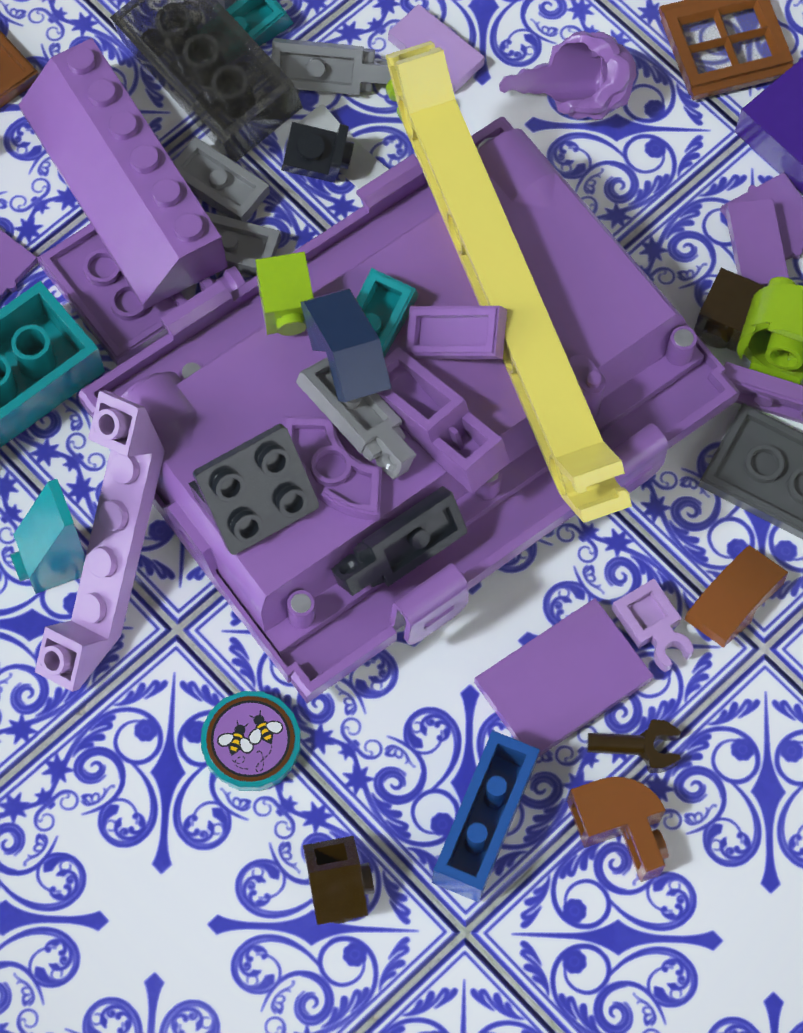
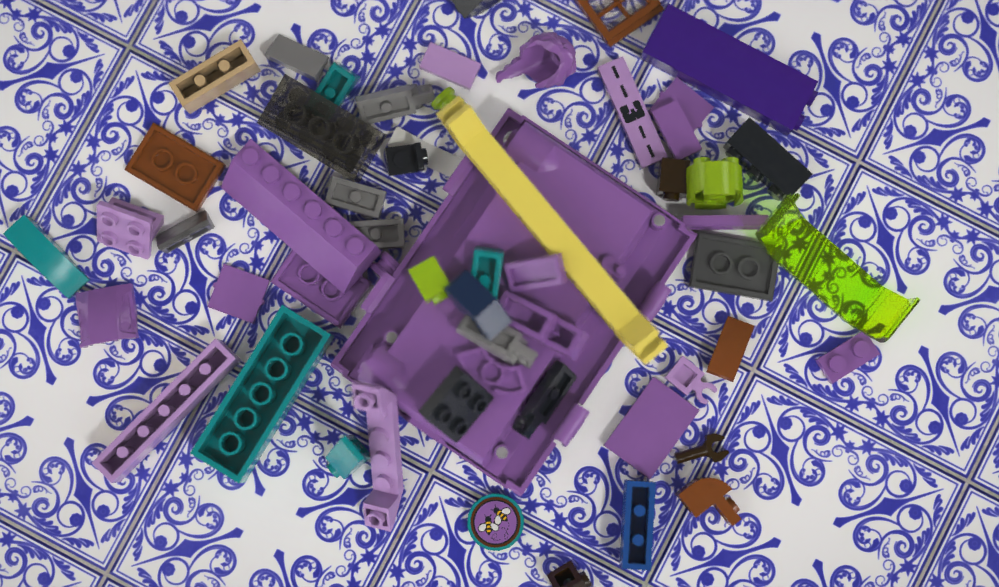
camera: 15 degrees left, 15 degrees up
none -> lavender tile [597,56,668,169]

